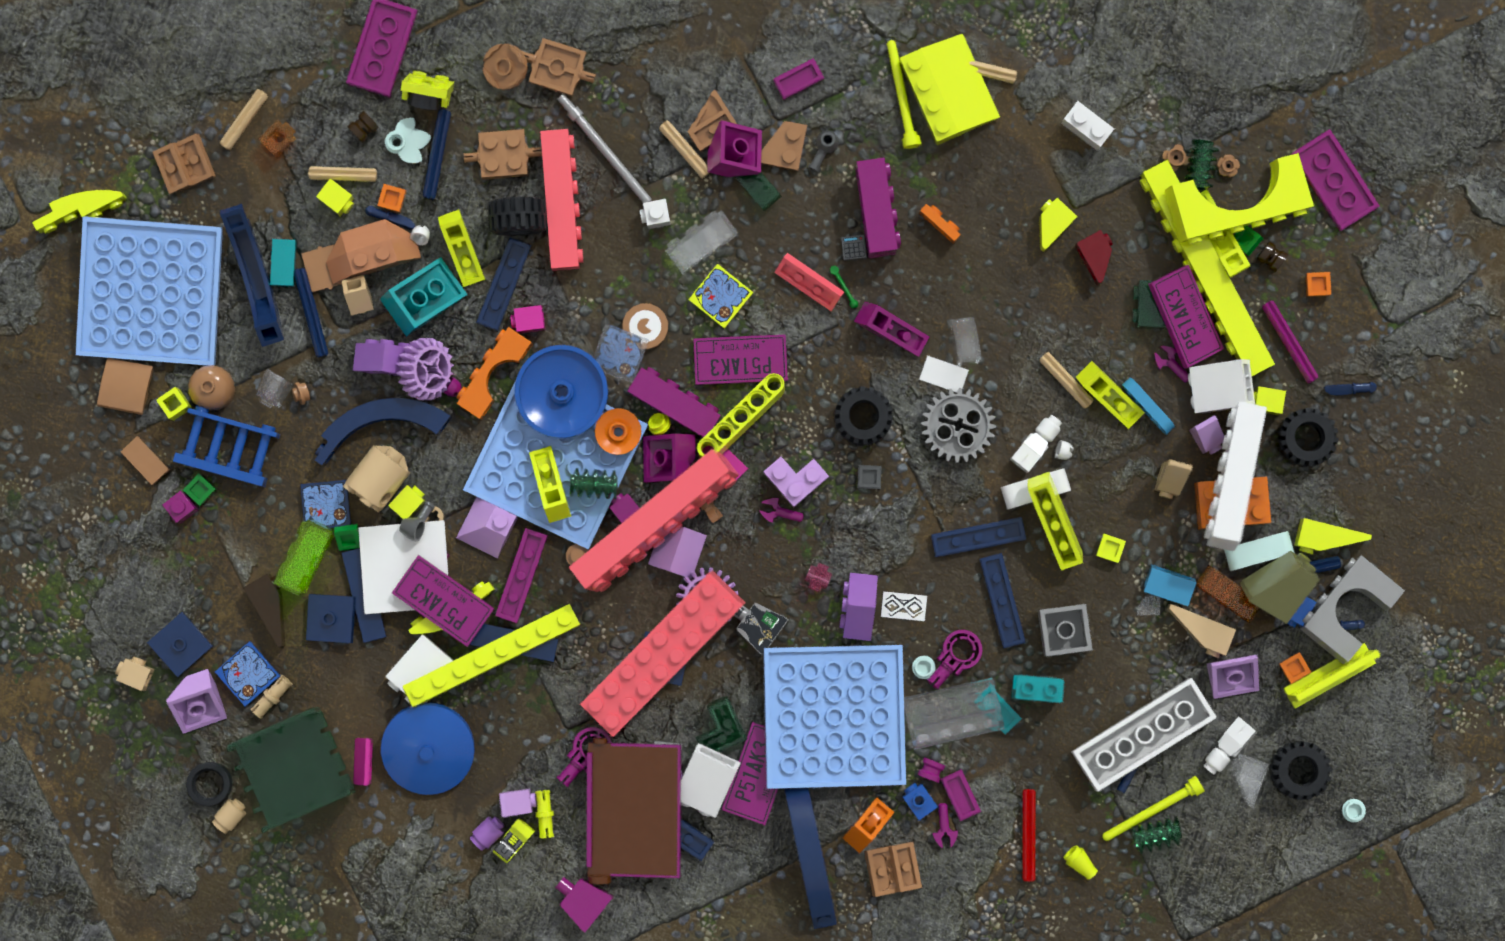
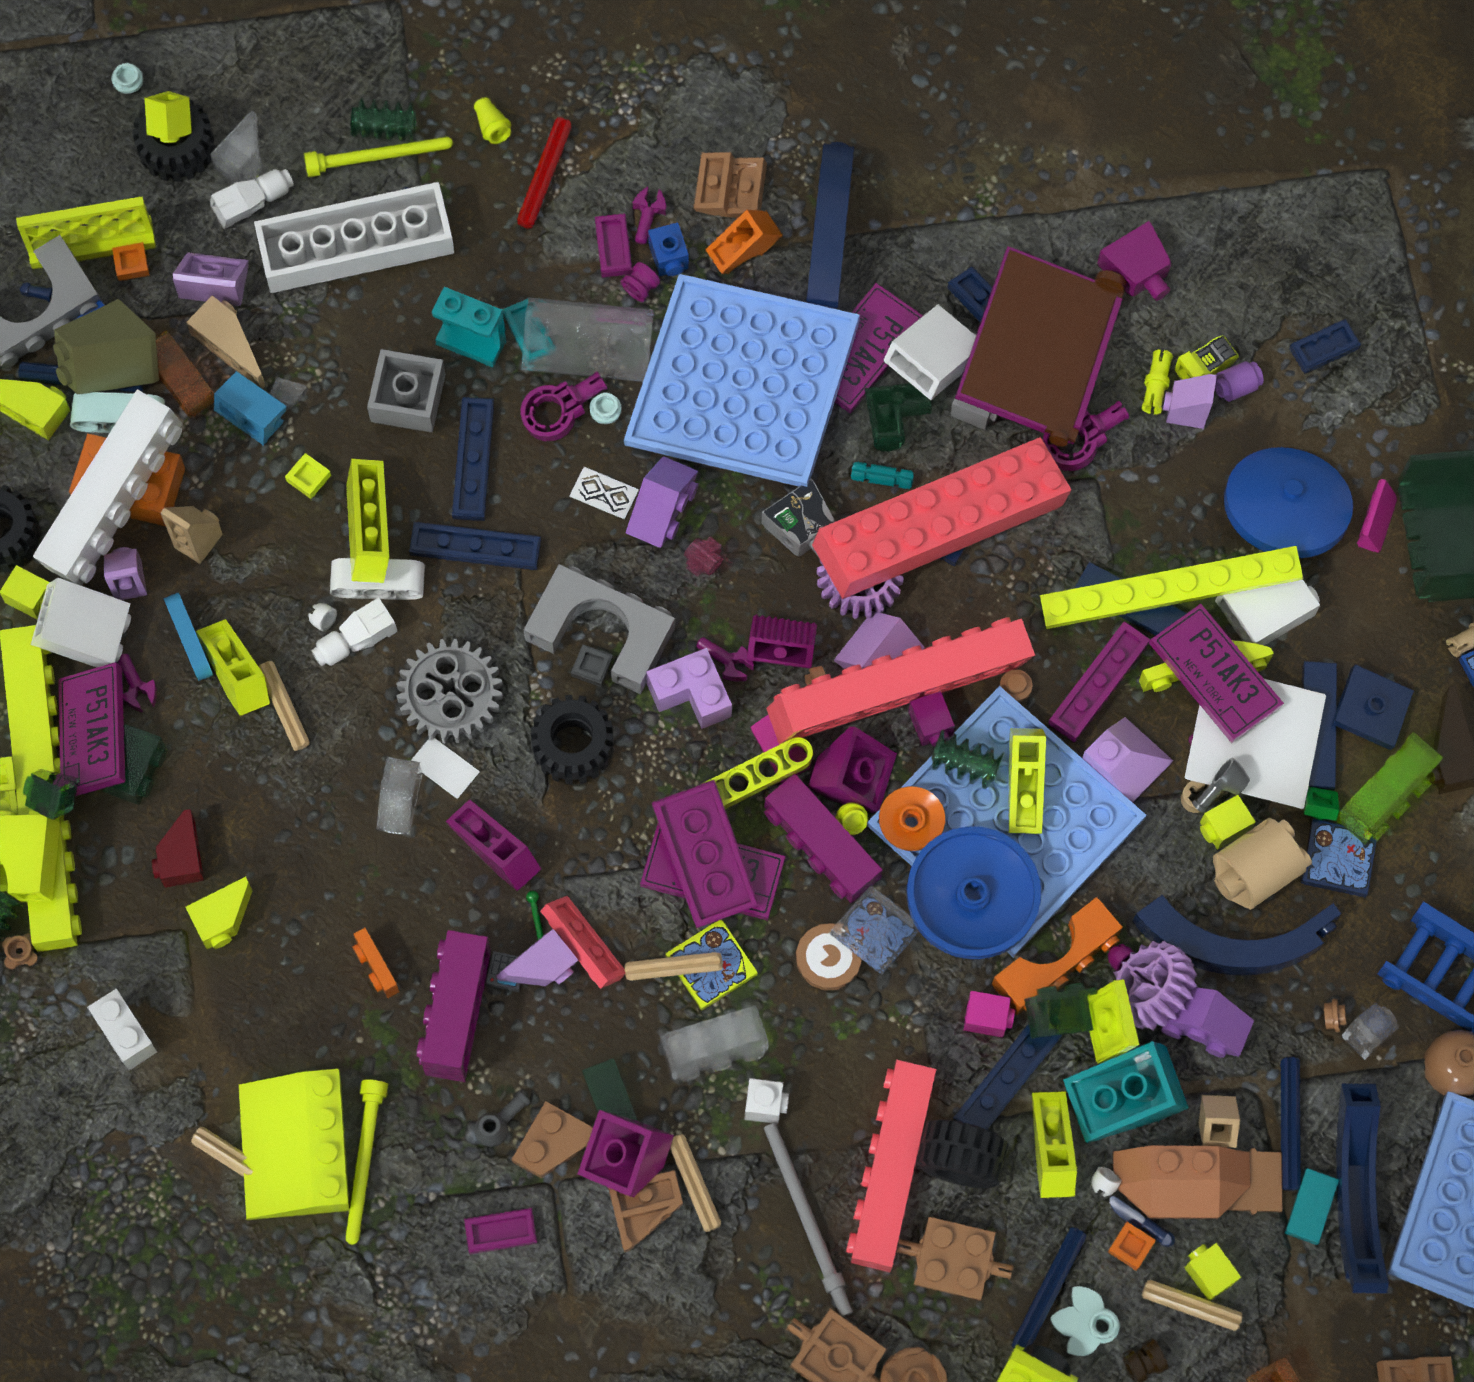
camera: 165 degrees left, 15 degrees down
none -> clear green slope [23,769,79,819]
none -> neon yellow brick [144,91,192,143]
none -> lavender slope [496,929,578,986]
none -> light grey arch [524,564,675,695]
none -> tan axle [625,952,723,981]
none -> magenta tile [651,779,759,928]
none -> magenta brick [747,614,817,669]
none -> teal axle [851,462,914,489]
none -> clear green bracket [1024,983,1098,1039]
none -> neon yellow tile [1083,980,1139,1064]
none -> dark blue plate [1289,319,1361,374]

